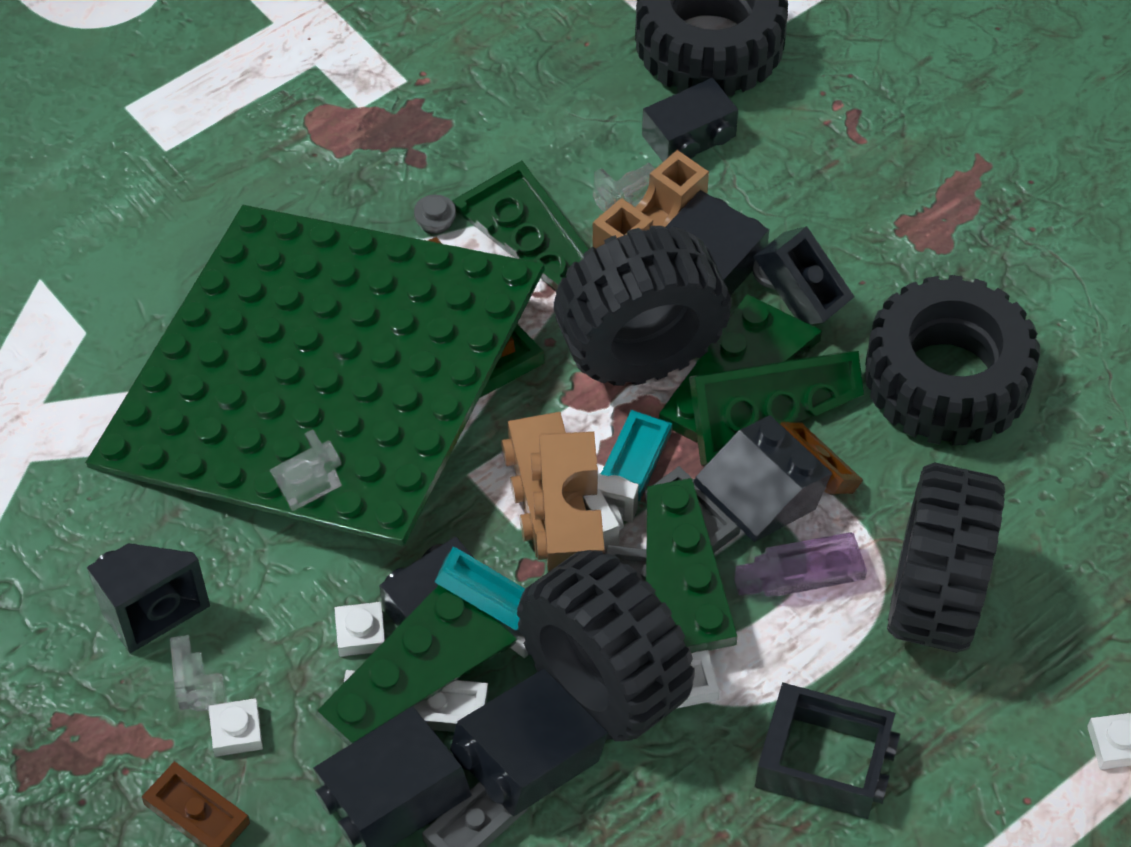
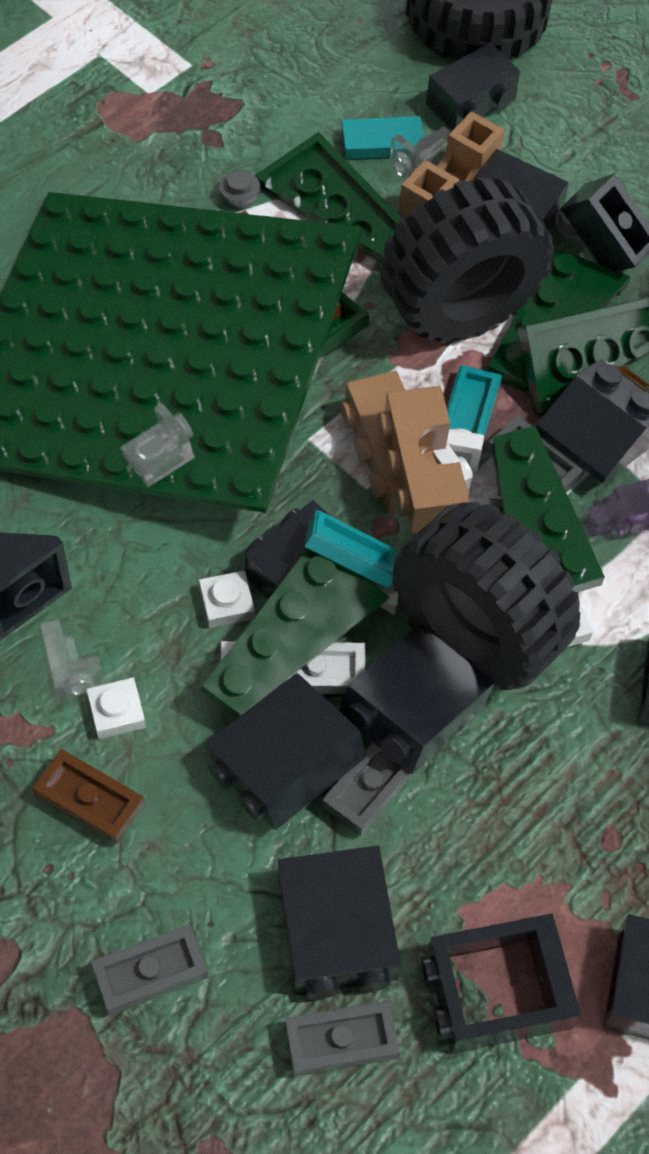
camera: 10 degrees left, 5 degrees up
none -> teal tile [341,116,425,159]

